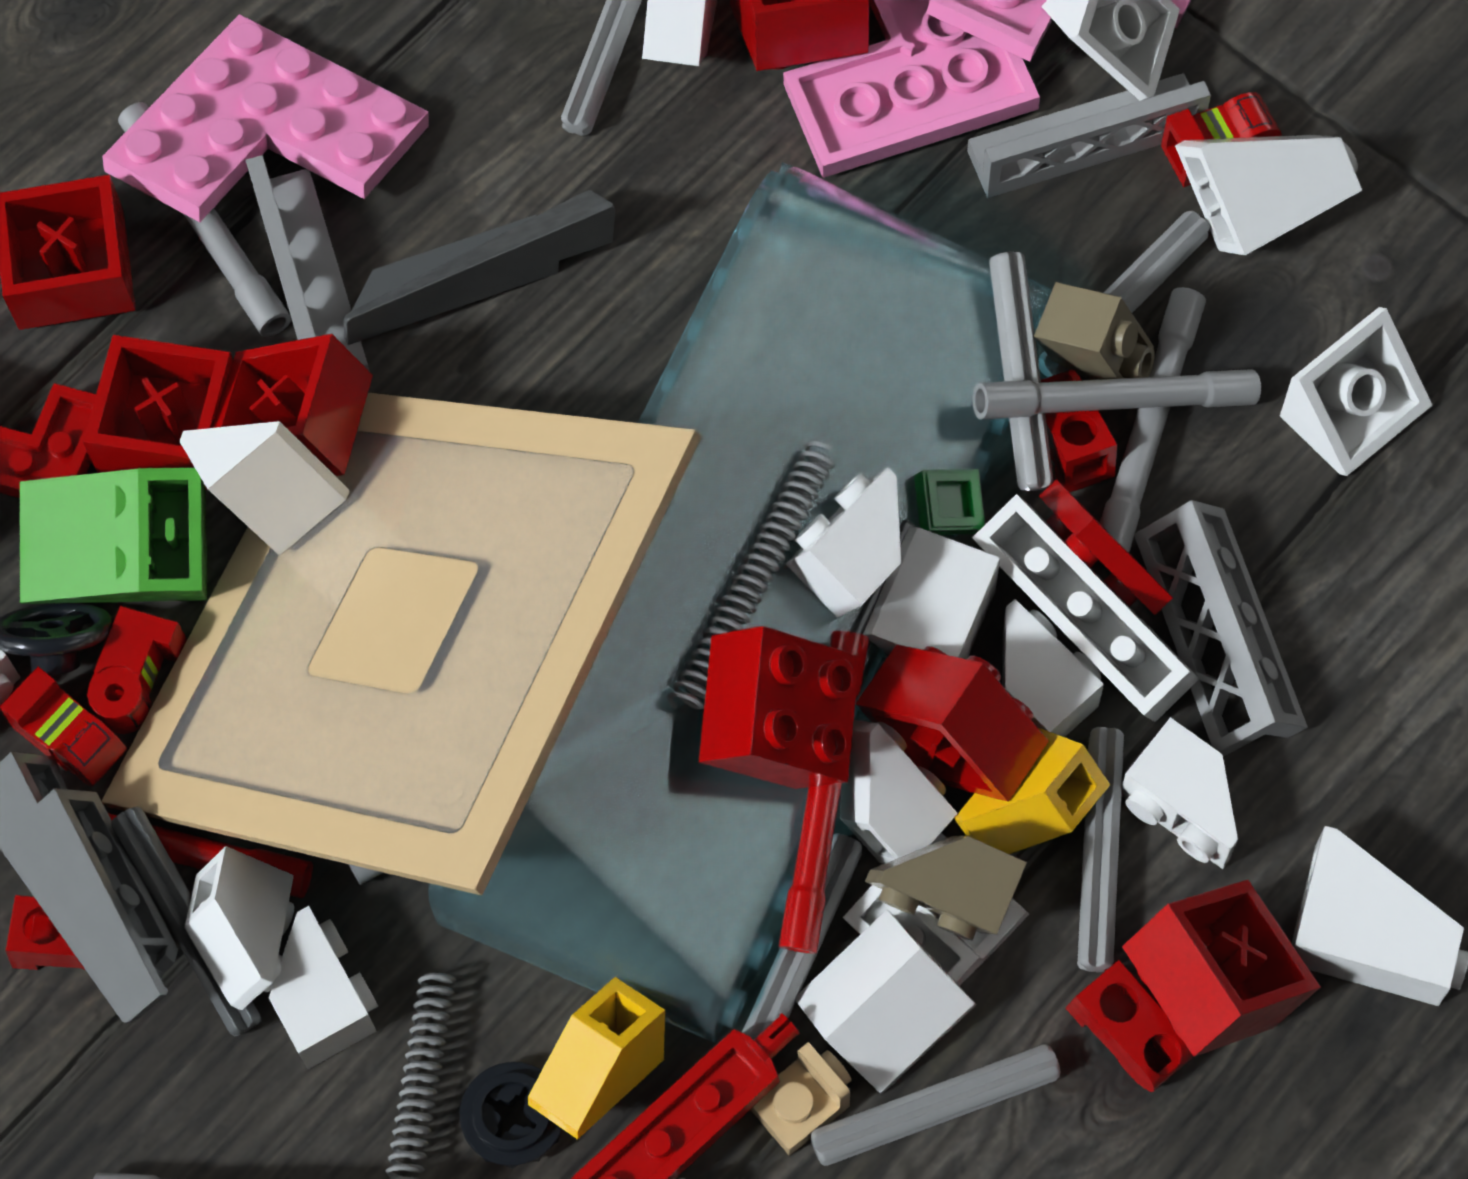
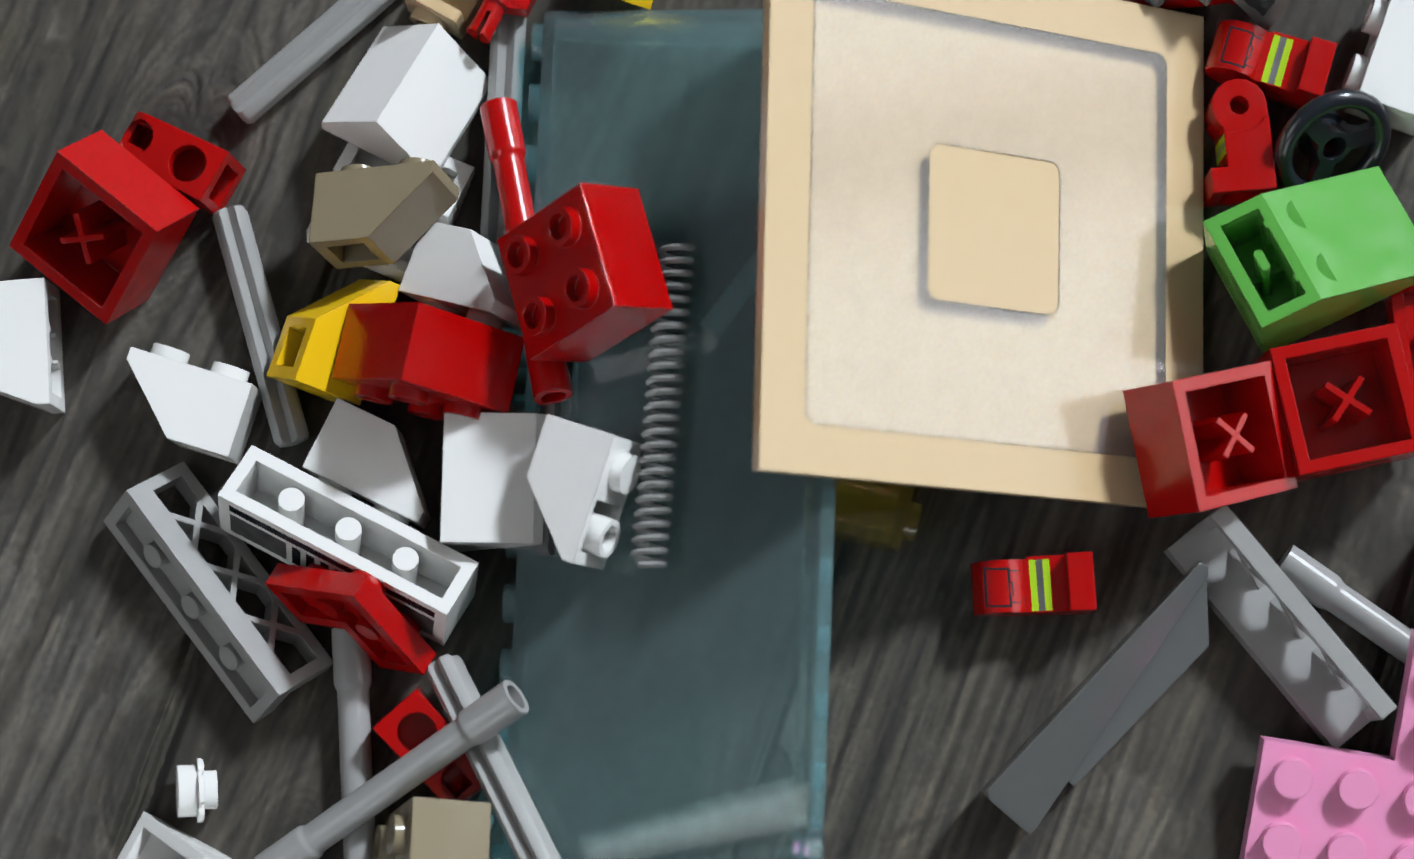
camera: 160 degrees right, 15 degrees up
white slope [180,421,349,556] -> none
green tile [914,469,985,535] -> none
none -> white plate [176,758,218,823]
none -> red leg [970,551,1097,617]

